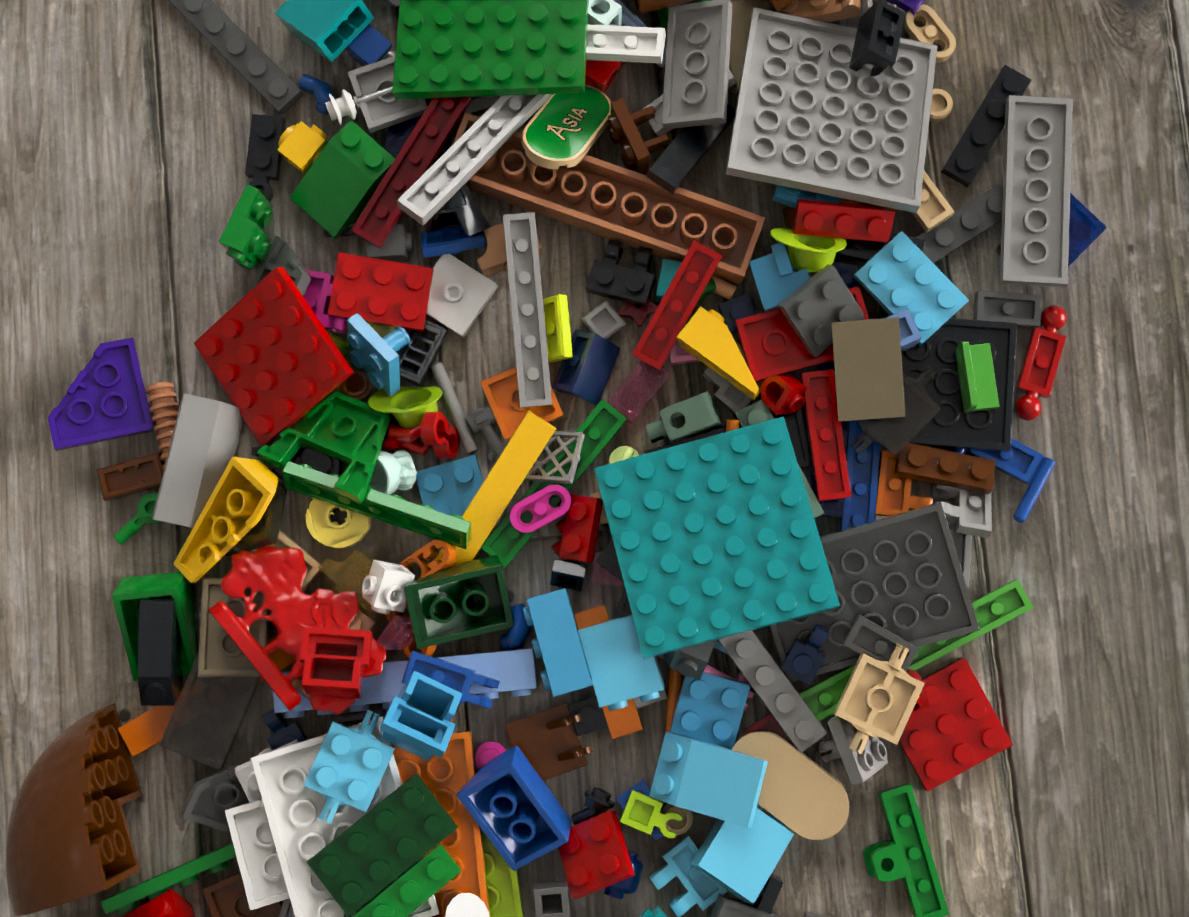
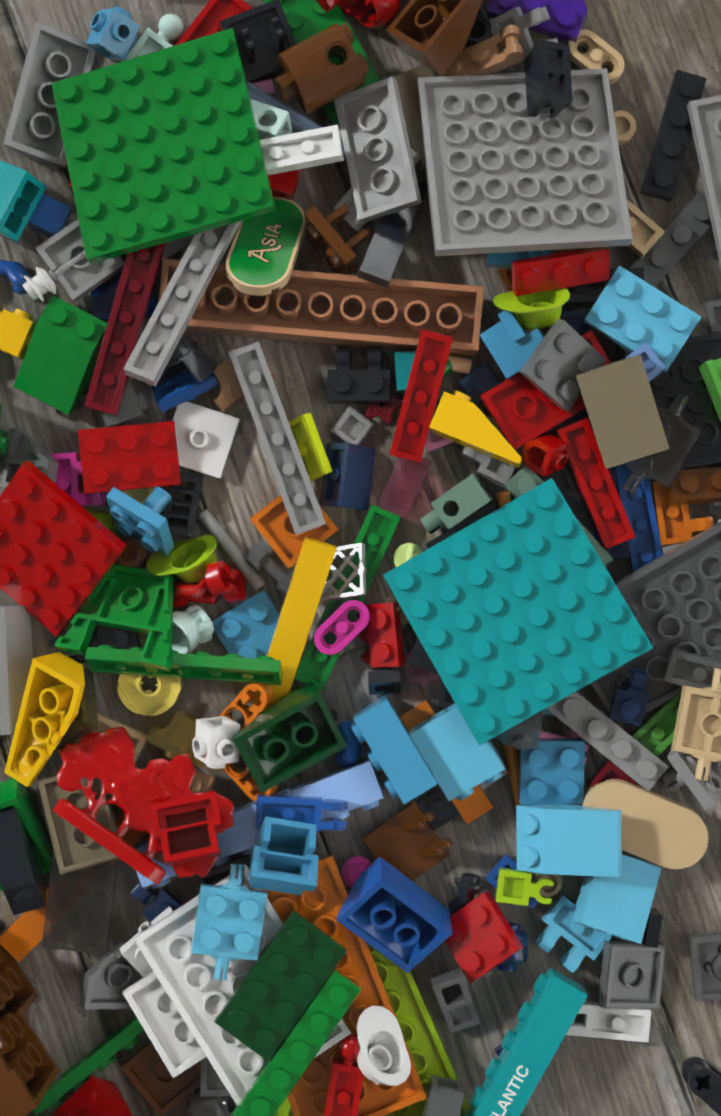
camera: 20 degrees left, 5 degrees up
clear pink plate [376,616,414,650] -> none

